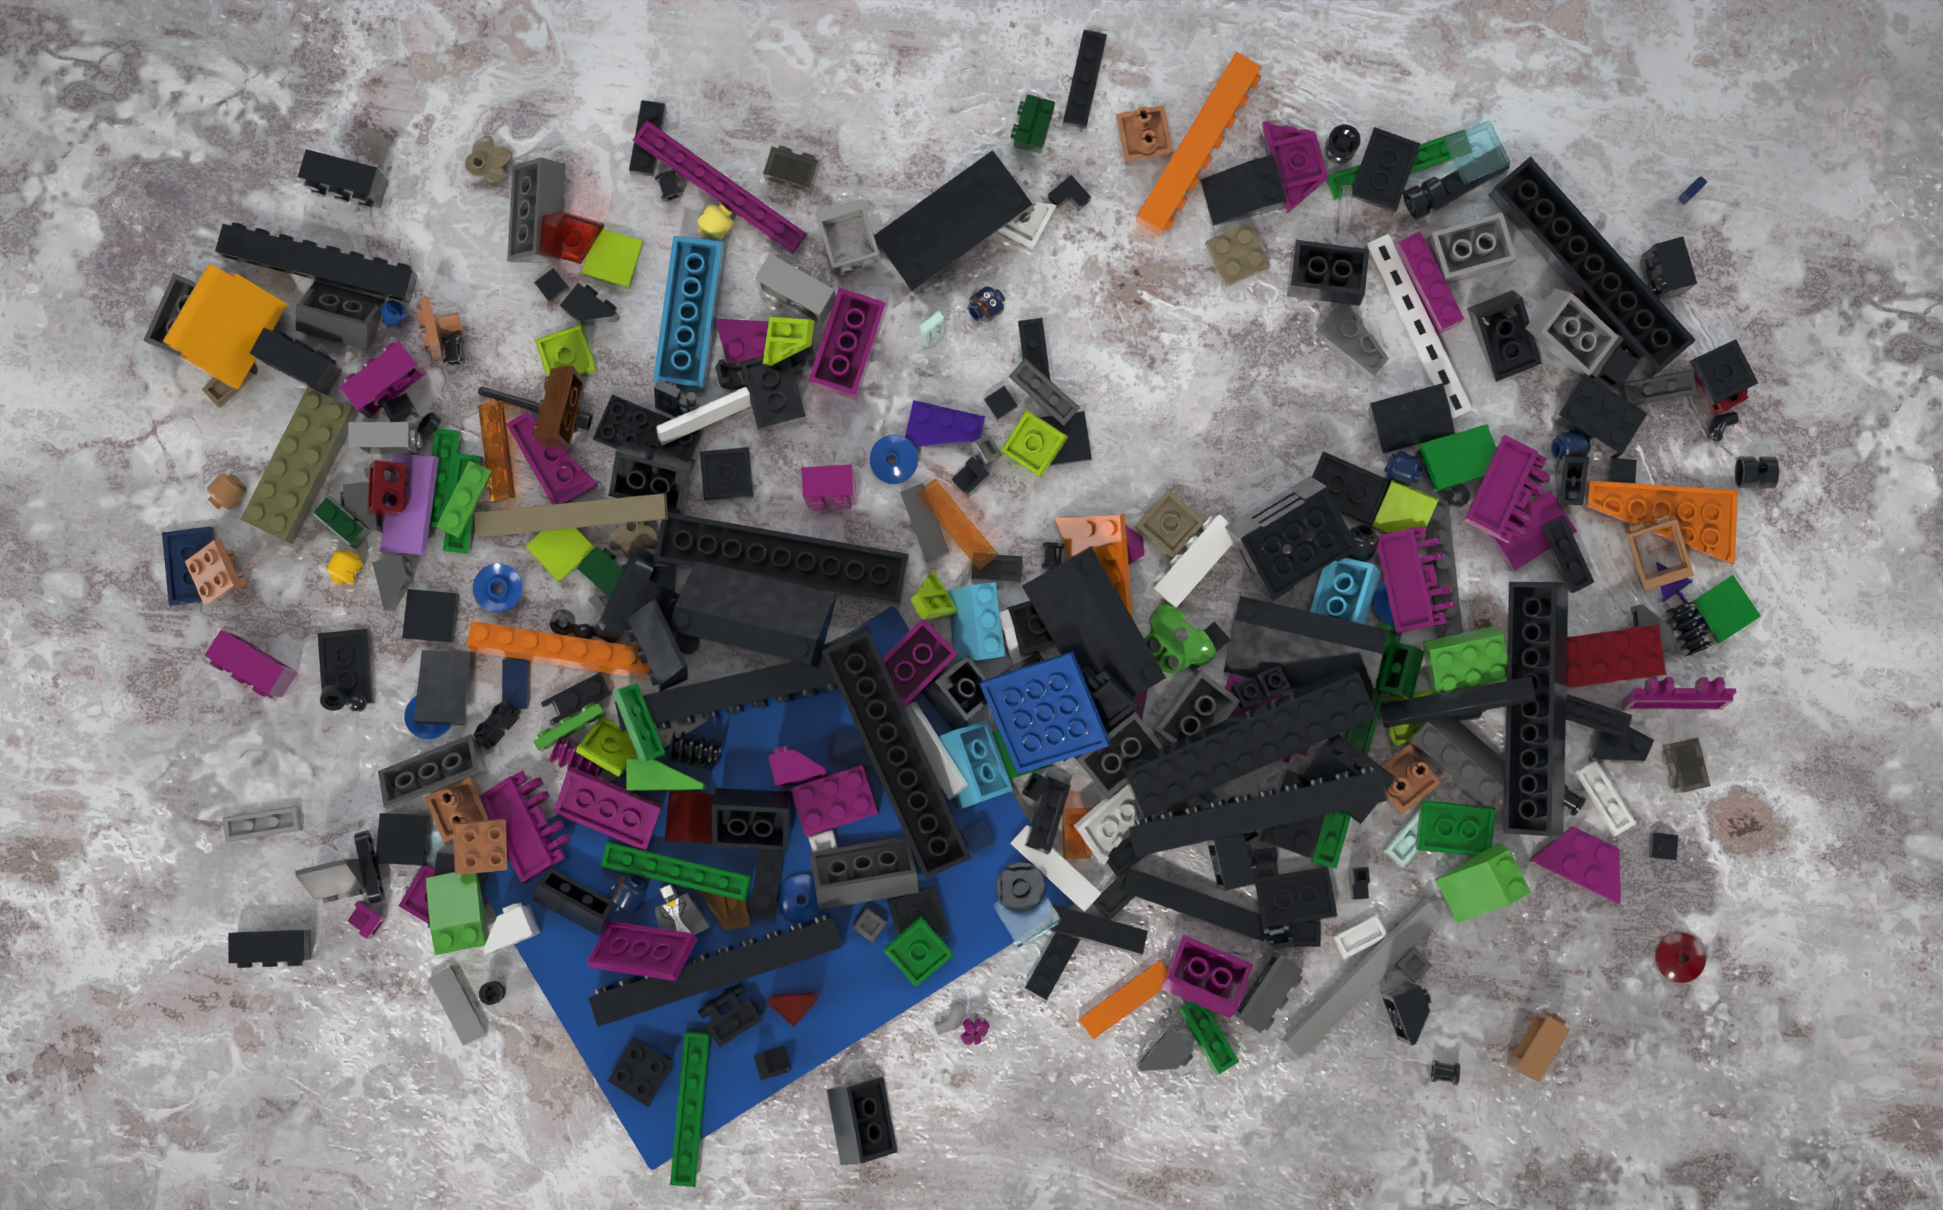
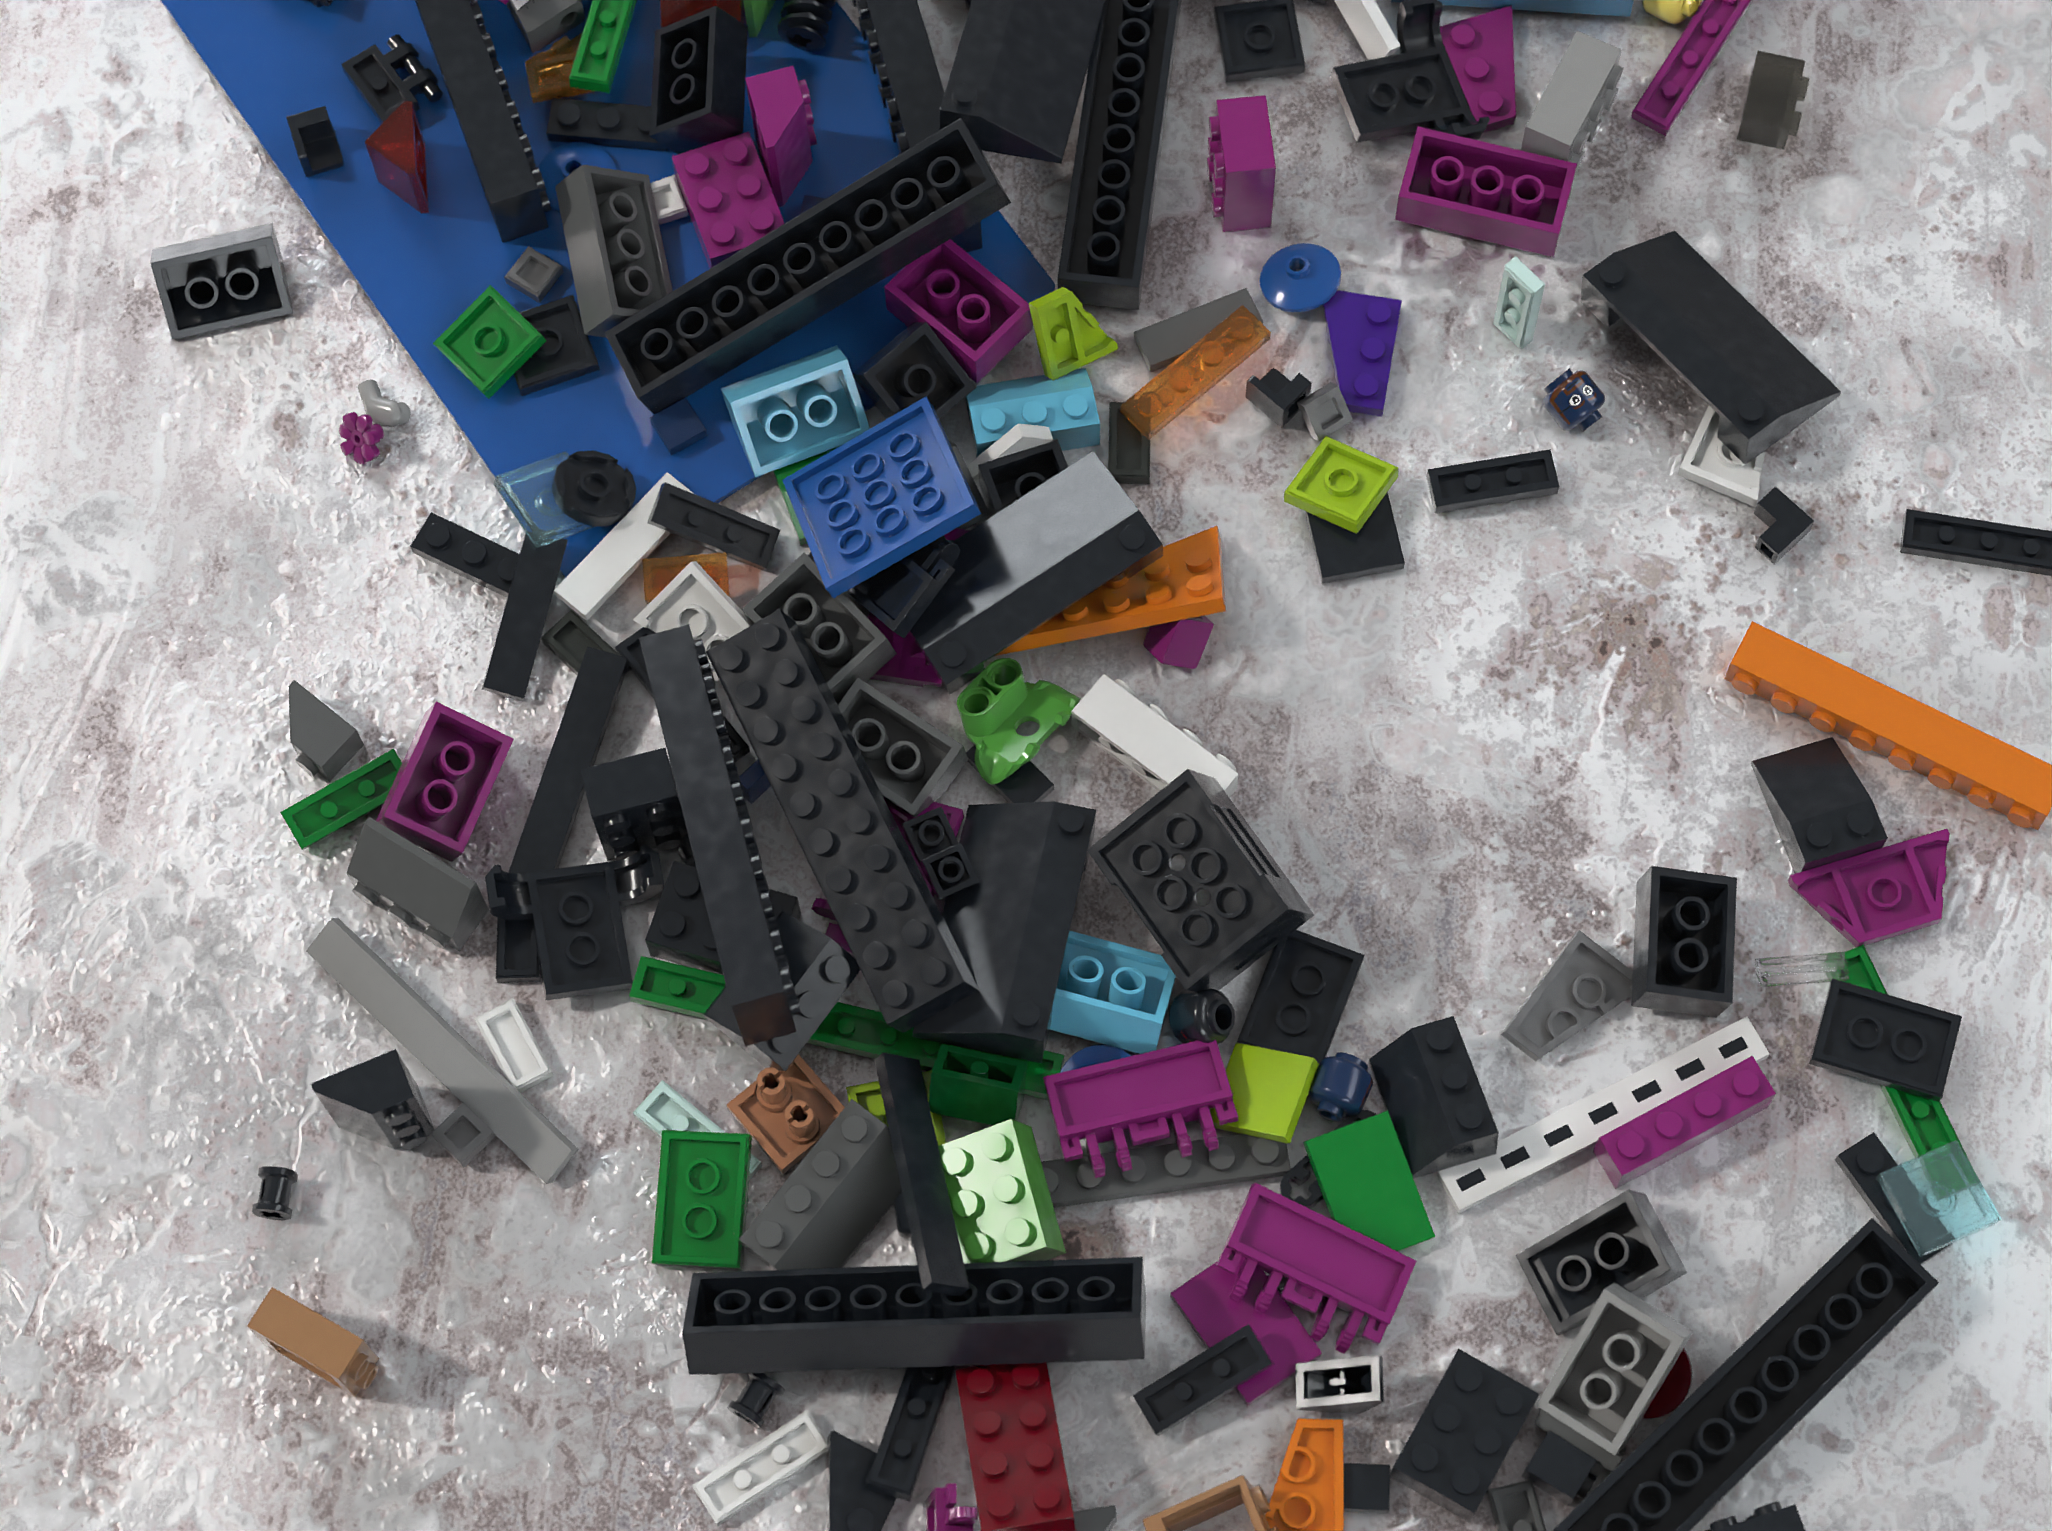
camera: 90 degrees right, 15 degrees down
green tile [670,1031,711,1187] -> none
lime wing [763,317,815,365] -> none
light grey window [816,199,880,275] -> none
white tile [906,702,968,799] -> none
black tile [984,386,1018,421] -> none
dark grey tile [1009,358,1080,426] -> none
dark green brick [1010,95,1055,154] -> none
black tile [1022,772,1050,802] -> none
black bush [1041,542,1065,569] -> none
orange tile [1078,960,1167,1040] -> none
nougat plate [1116,105,1173,163] -> none
dark tan plate [1135,489,1205,559] -> none
dark tan plate [1205,222,1271,287] -> none
black wheel [1324,124,1361,165] -> none
black piece [1348,867,1370,900] -> none
black wheel [1403,176,1449,220] -> none
light grey brick [1426,212,1517,284] -> none
bright green slope [1434,843,1531,923] -> none
magenta wing [1530,826,1621,904] -> none
dark blue head [1551,431,1591,462] -> none

